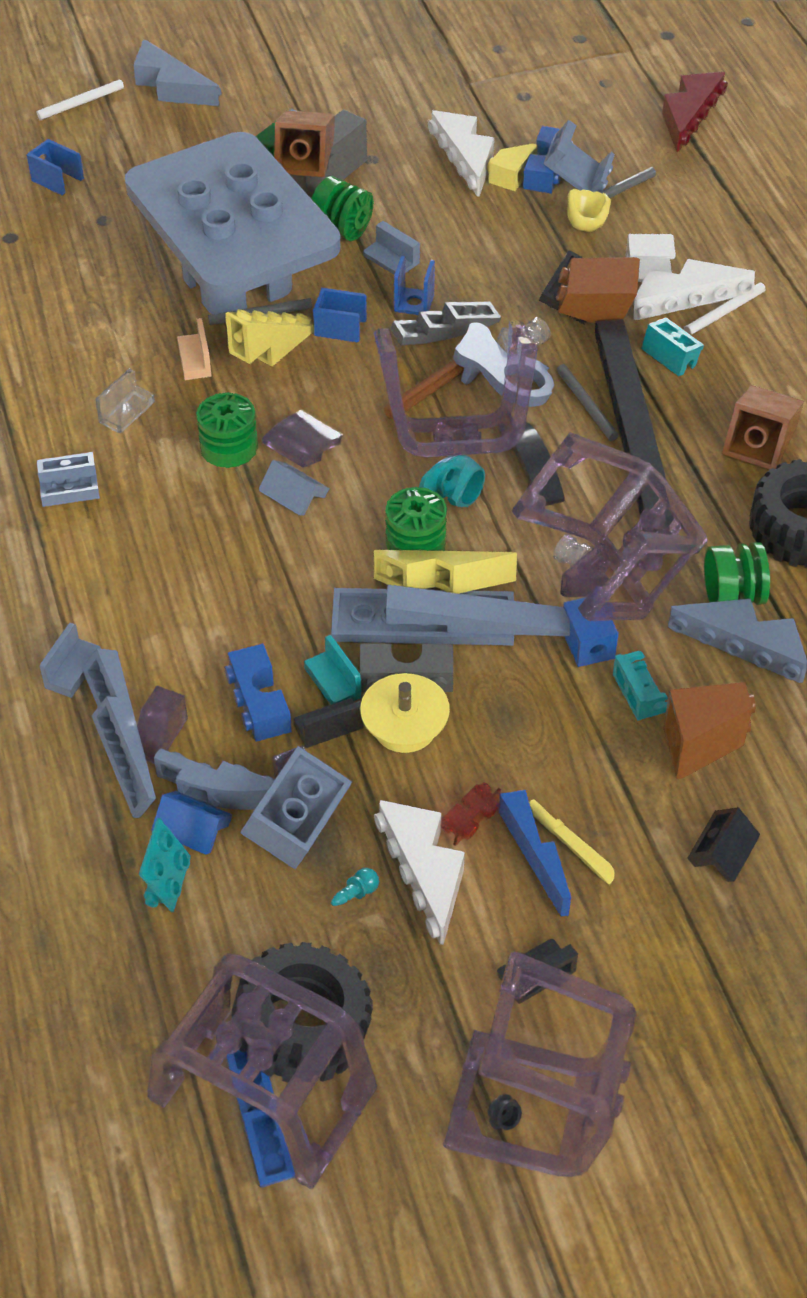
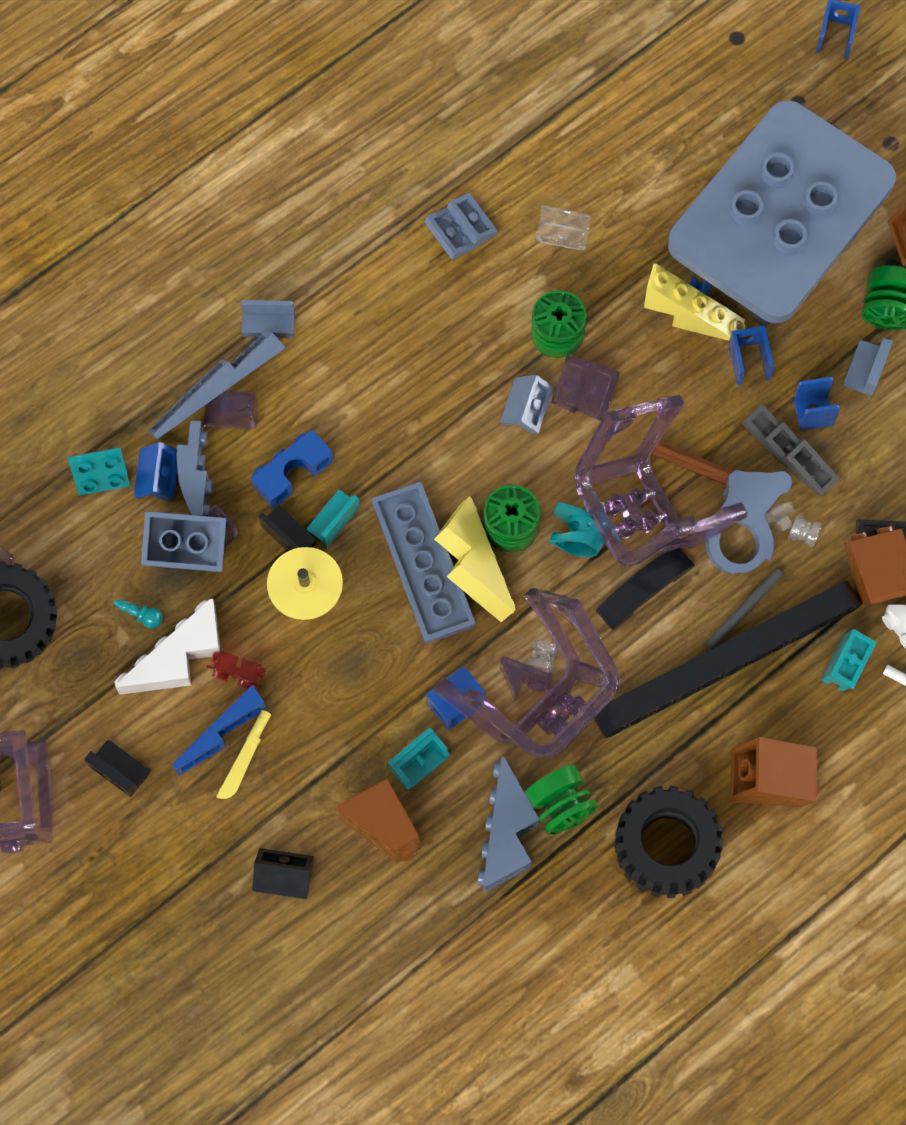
camera: 70 degrees right, 20 degrees up
light nougat panel [177,318,211,380] -> none
dark grey arch [360,644,453,692] -> none
sand blue slope [386,585,570,636] -> none

